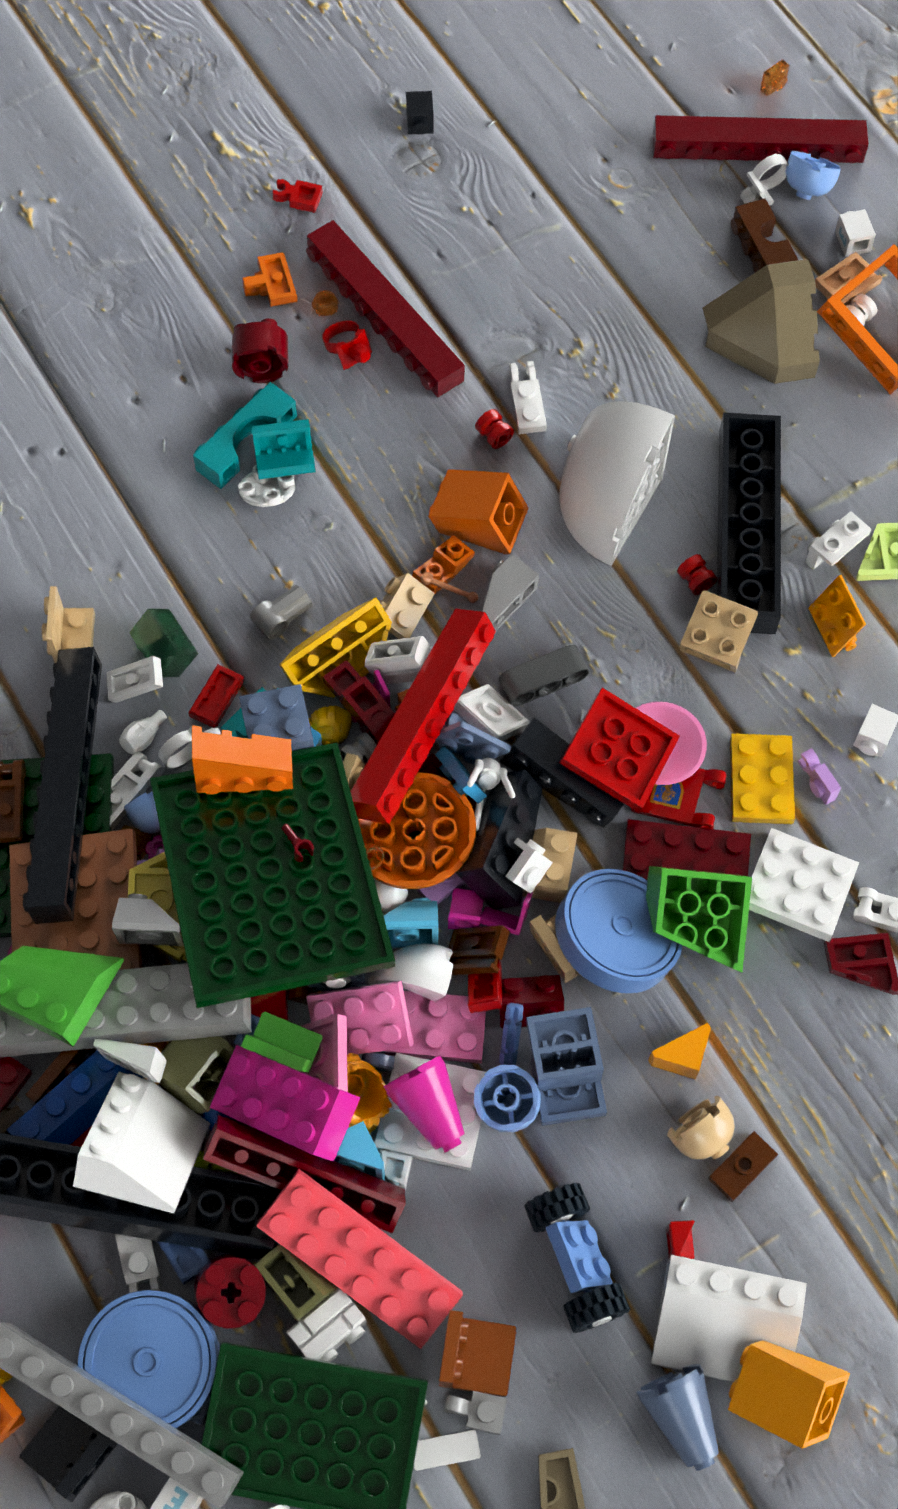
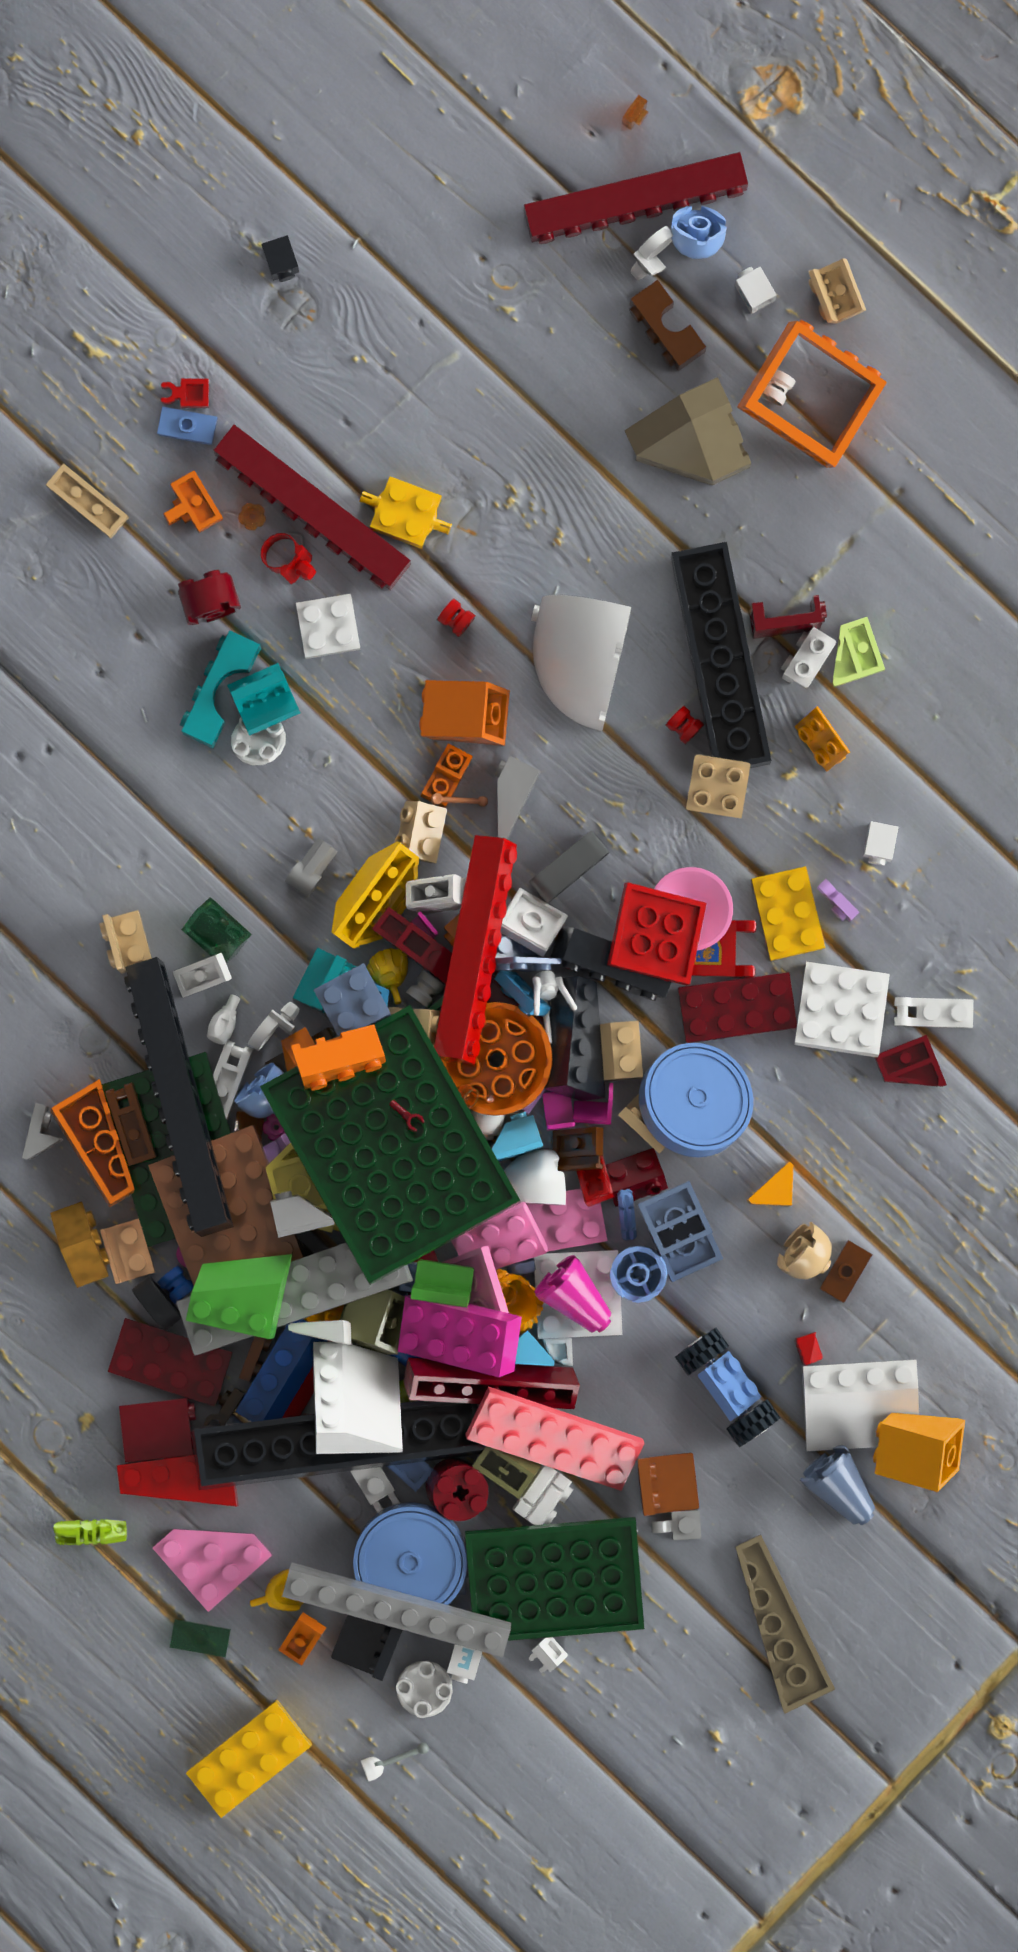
camera: 15 degrees left, 20 degrees up
red plate [188,664,245,728] -> none
white sticker [414,1430,481,1471] -> none
white bracket [506,838,553,893] -> none
white hinge [509,361,547,434] -> none
bright green wedge [646,866,752,973] -> none
light nougat plate [815,252,882,306] -> none
none -> tan plate [46,463,129,539]
none -> medium blue plate [157,406,218,445]
none -> white plate [296,594,361,659]
none -> yellow plate [359,476,452,549]
none -> dark red panel [749,595,827,639]

